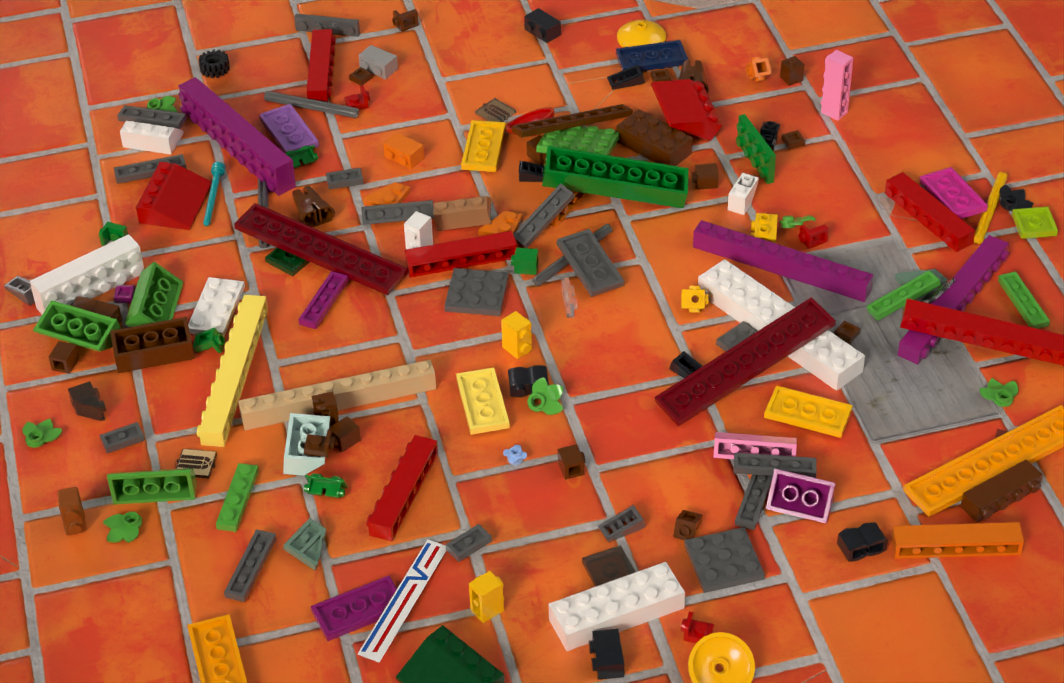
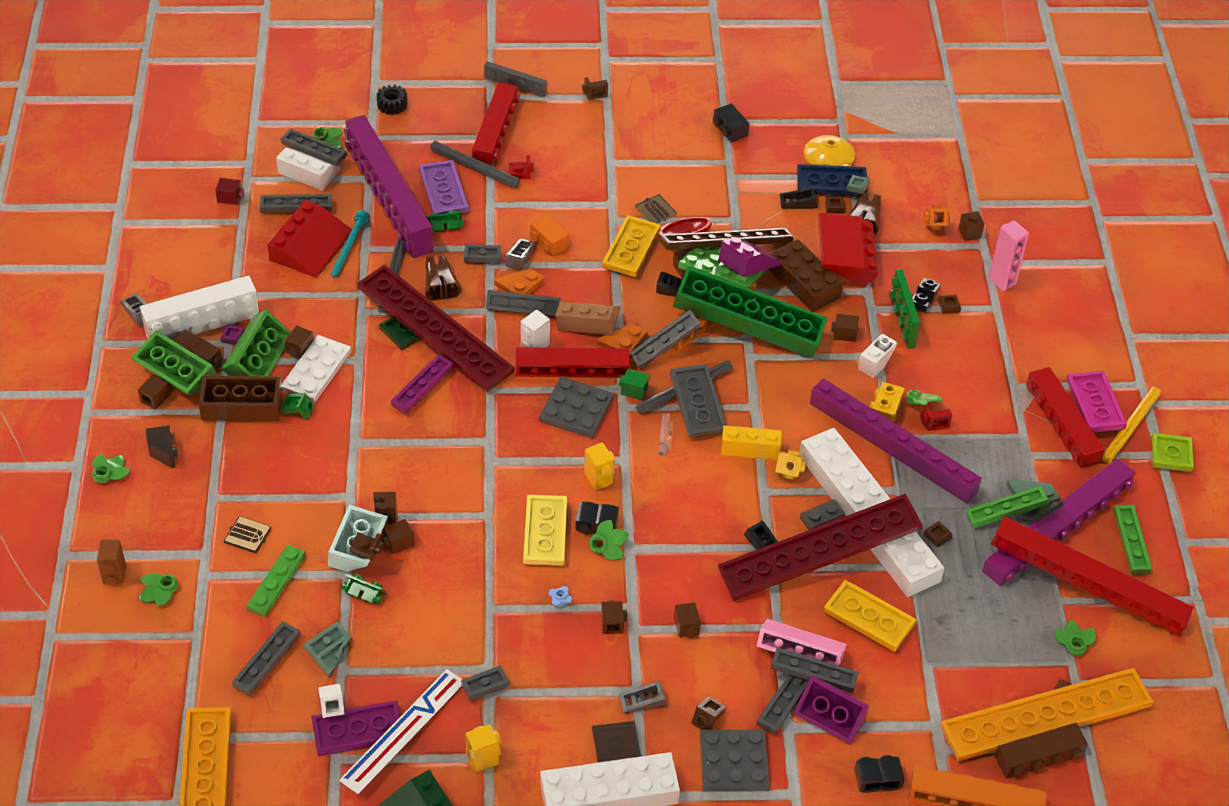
camera: 10 degrees right, 5 degrees up
green bracket [99,222,128,246] -> none
dark grey plate [100,422,145,453] -> none
bright green slope [107,468,197,505] -> none
light yellow brick [197,295,268,447] -> none
tan brick [238,360,436,431] -> none
reddish brown tile [349,67,373,86] -> none
light grey brick [359,45,398,79] -> none
red brick [366,435,438,542] -> none
black plate [999,185,1034,211] -> none
none -> dark red brick [215,178,244,205]
none -> reddish brown brick [285,325,314,358]
none -> white brick [318,684,345,718]
none -> flat silver slope [505,238,536,271]
none -> reddish brown brick [674,602,701,637]
none -> magenta slope [718,237,781,277]
none -> yellow brick [721,425,782,460]
none -> sand green tile [847,175,869,194]

